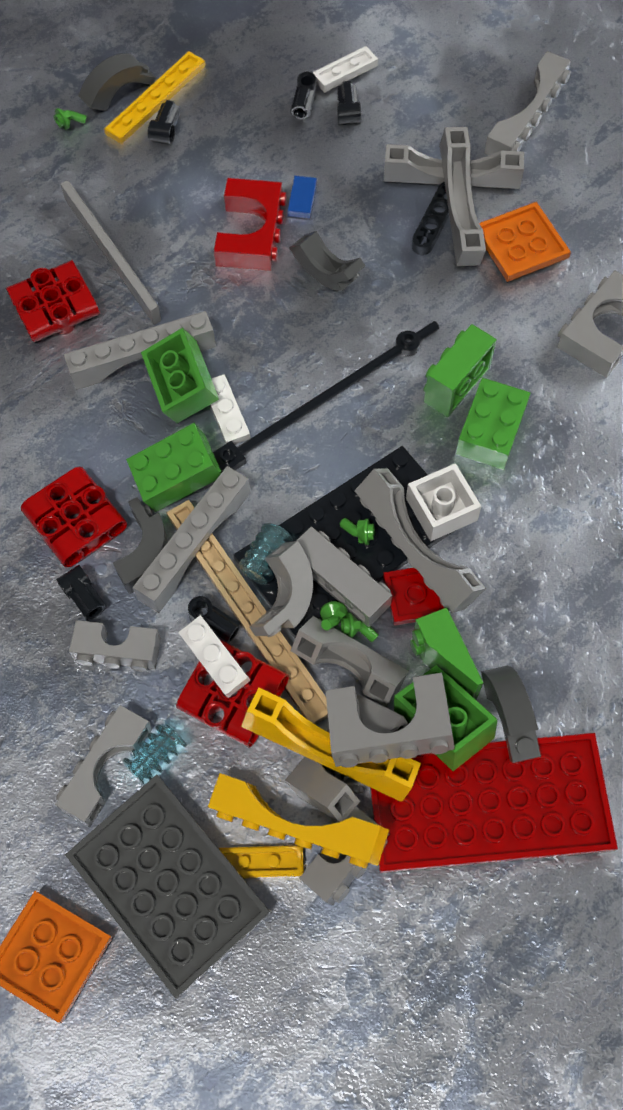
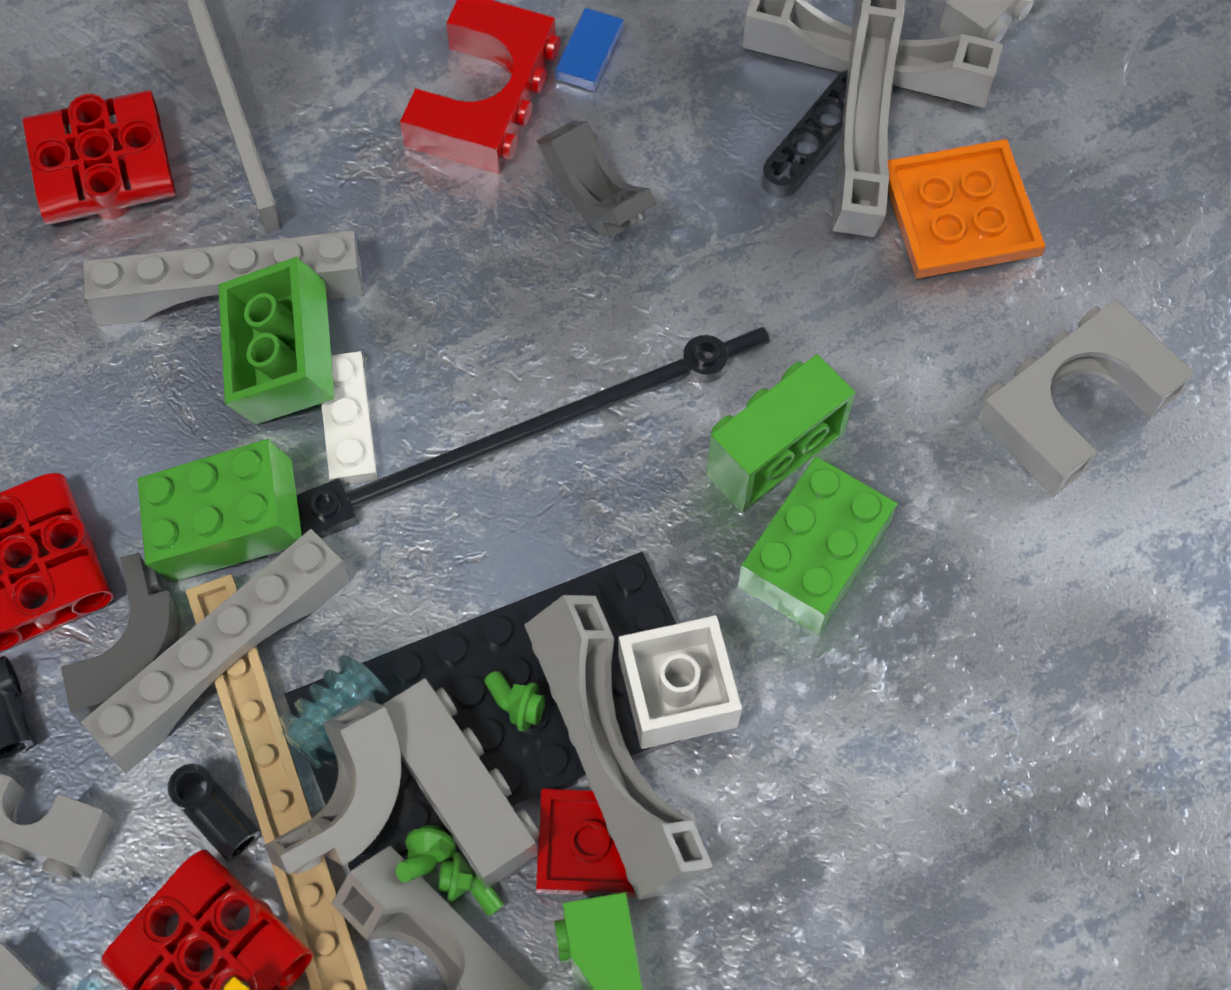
camera: 10 degrees right, 0 degrees up
white plate [178,615,251,698] -> none

